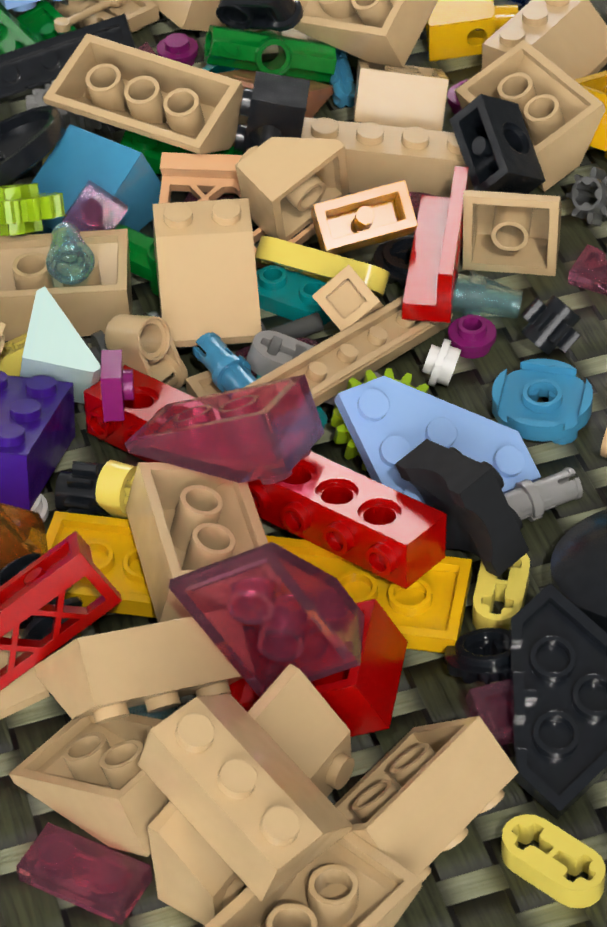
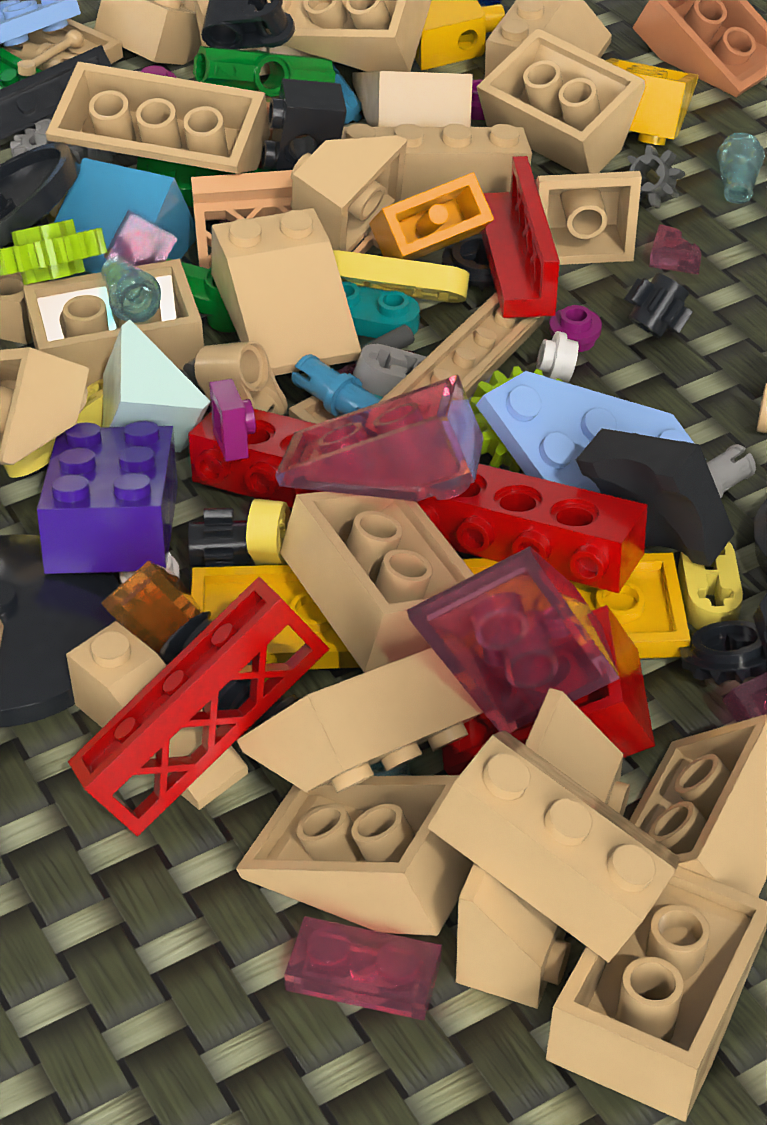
camera: 15 degrees left, 0 degrees up
tan brick [312,265,384,331] -> none
black brick [450,94,546,194] -> none
clear light blue cone [452,271,523,319] -> none
dark azure plate [492,358,593,445] -> none

